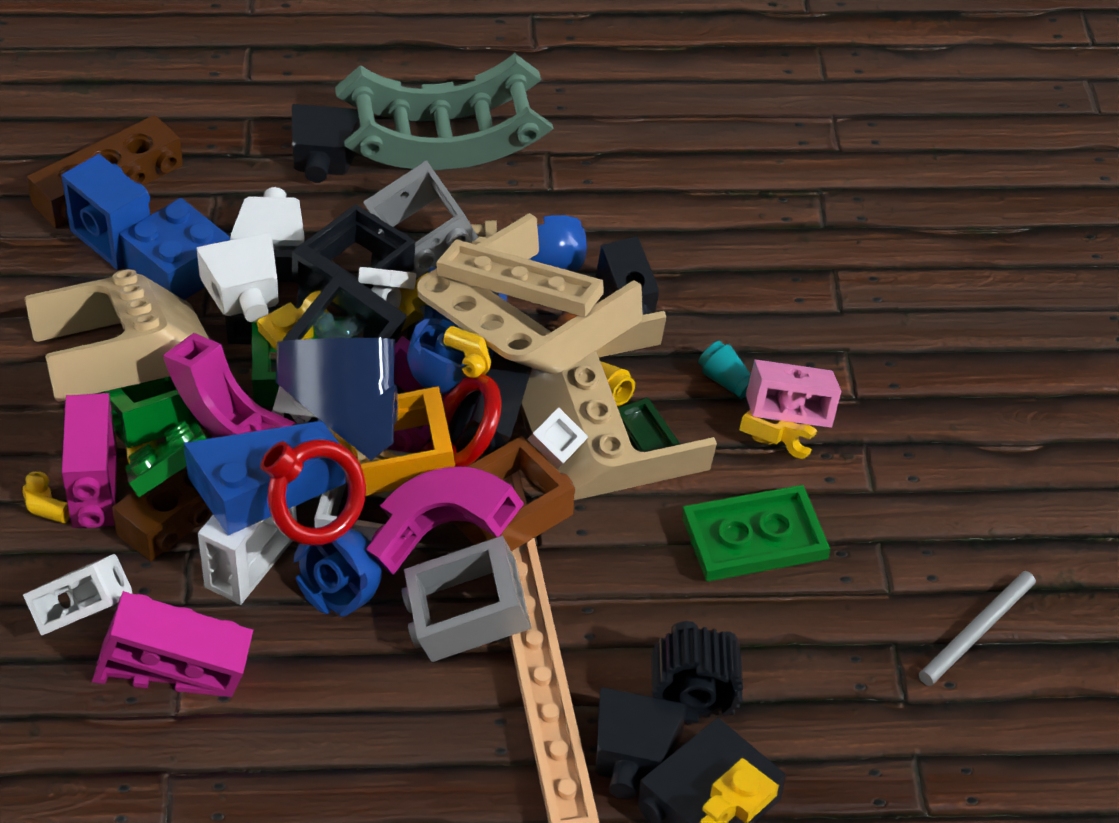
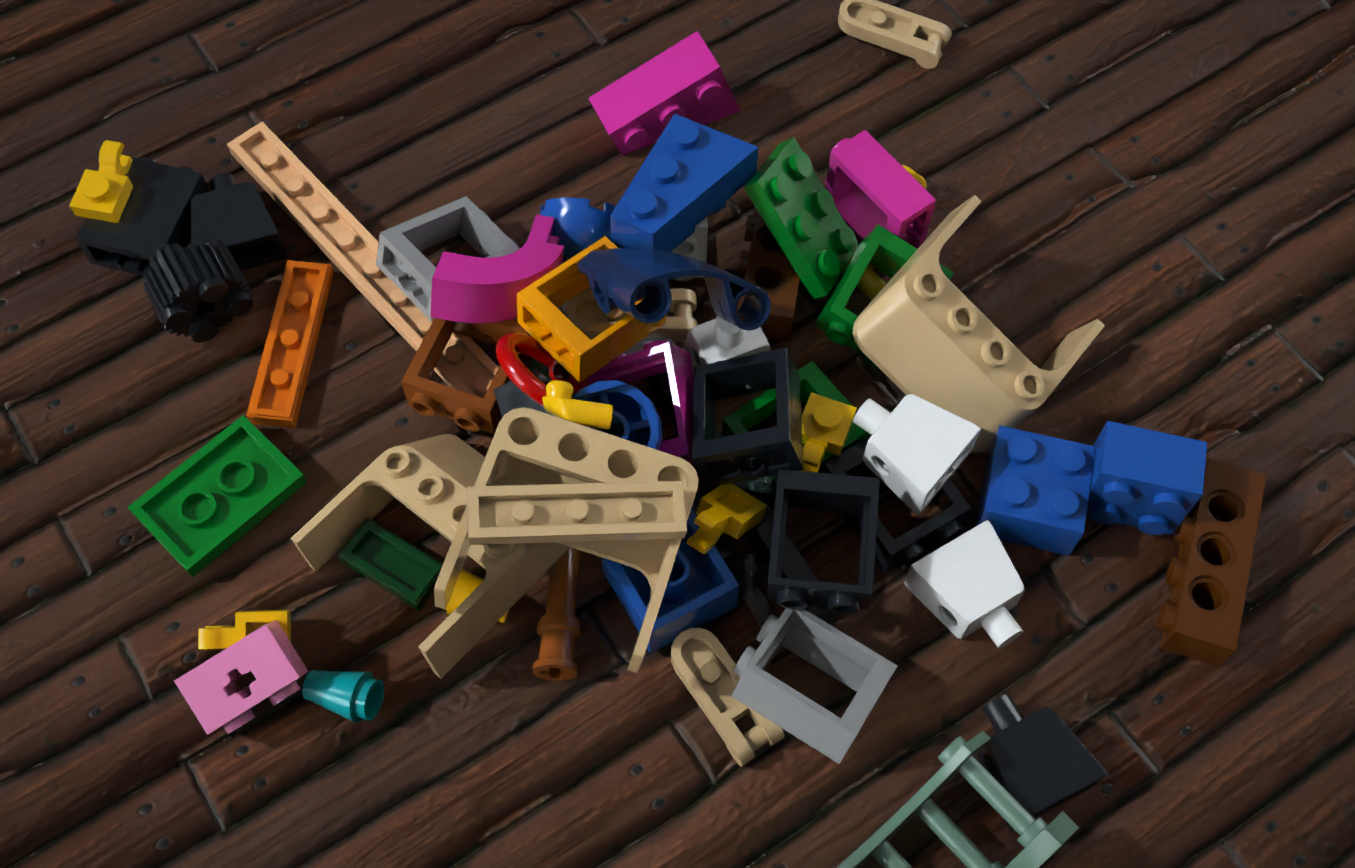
camera: 150 degrees right, 15 degrees up
white torso [23,554,132,636] -> none
dark pink arch [163,333,296,438] -> none
red piece [261,439,366,546] -> none
white tile [358,267,416,308] -> none
white tile [527,407,588,469] -> none
blue cylinder [529,215,587,272] -> none
black torso [595,236,659,315] -> none
none -> orange tile [246,260,334,428]

